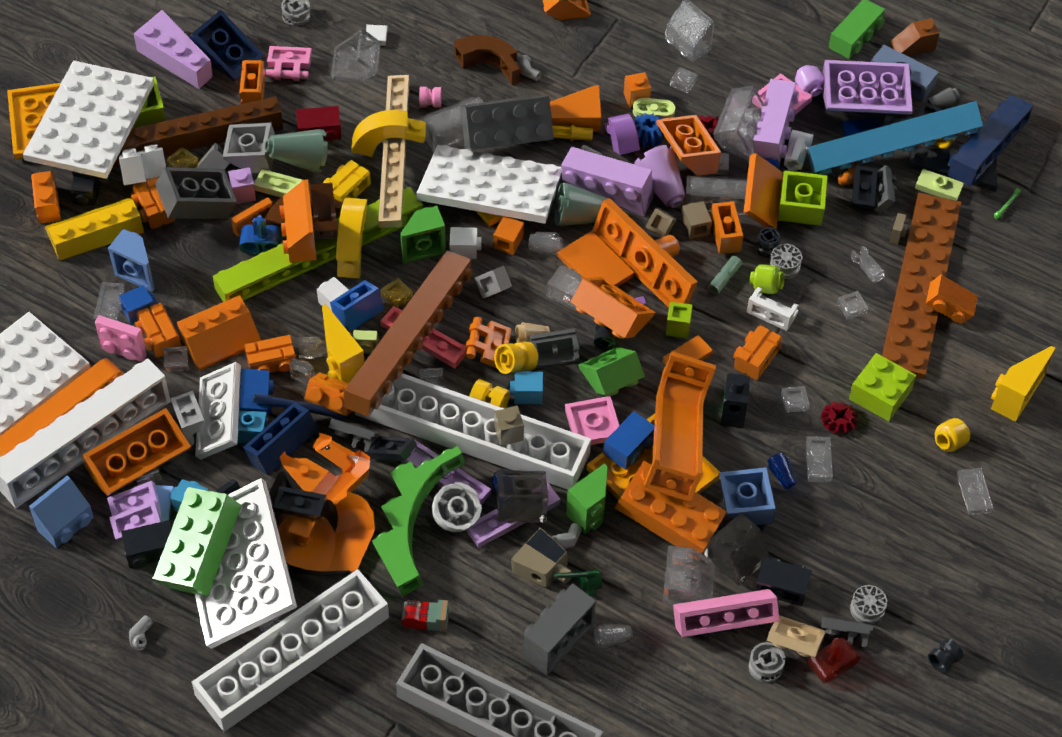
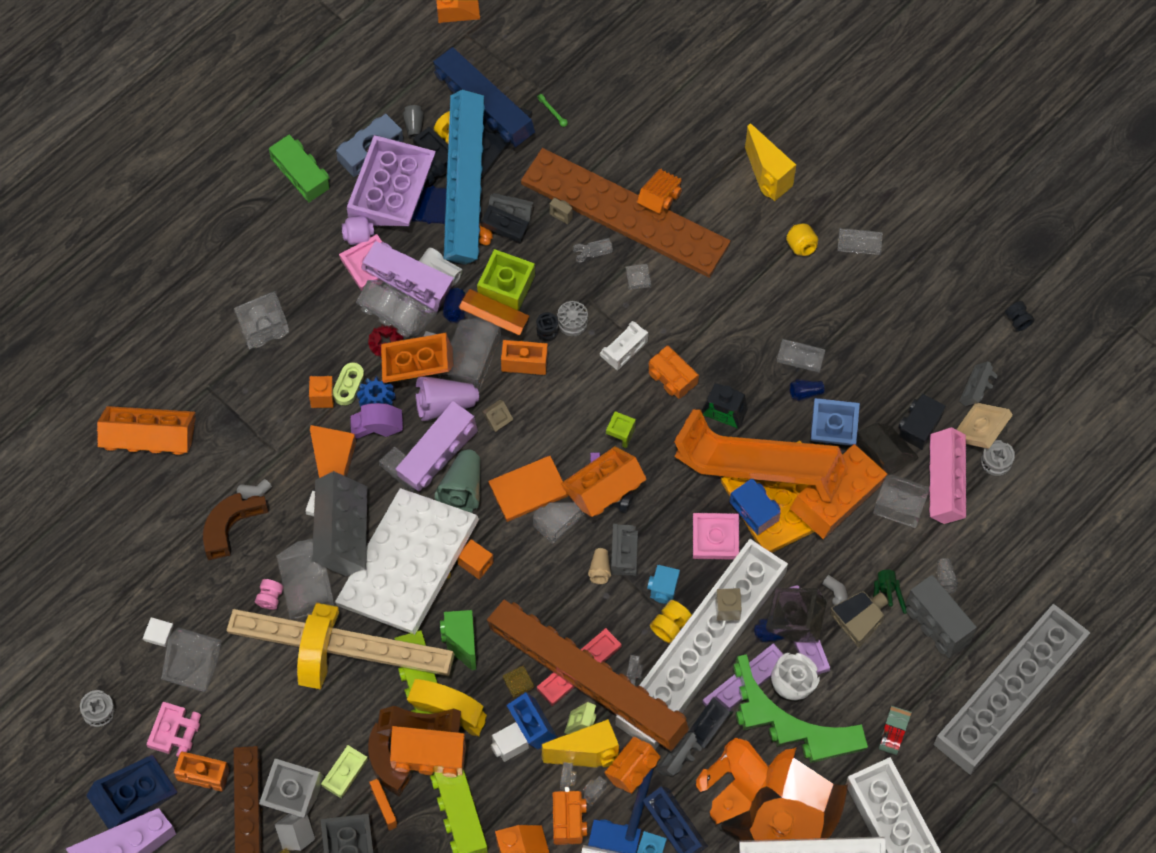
camera: 75 degrees left, 10 degrees up
lavender brick [228,167,256,204] -> none
blue beam [239,215,283,254] -> none
sand green cone [265,129,328,173] -> none
black plate [273,486,327,521] -> none
dark red brick [296,106,342,141] -> none
yellow brick [323,160,371,202] -> none
white brick [450,227,482,259] -> none
orange plate [465,317,511,368] -> none
light grey panel [474,266,512,298] -> none
yellow wheel [494,342,538,374] -> none
clear brick [529,232,563,255] -> none
yellow axle [552,125,593,142] -> none
bright green slope [566,464,607,534] -> none
bright green slope [578,347,645,397] -> none
orange plate [592,198,698,308] -> none
orange tile [662,335,713,365] -> none
clear plate [670,67,698,93] -> none
dark tan brick [681,201,712,239] -> none
sand green piece [707,256,742,295] -> none
lime head [750,264,784,294] -> none
clear plate [781,386,810,412] -> none
clear red beam [807,637,860,683] -> none
dark red gear [821,401,859,434] -> none
lime brick [849,353,916,422] -> none
light grey wheel [850,585,887,625] -> none
dark orange slope [890,18,940,56] -> none
yellowish green plate [915,169,964,201] -> none

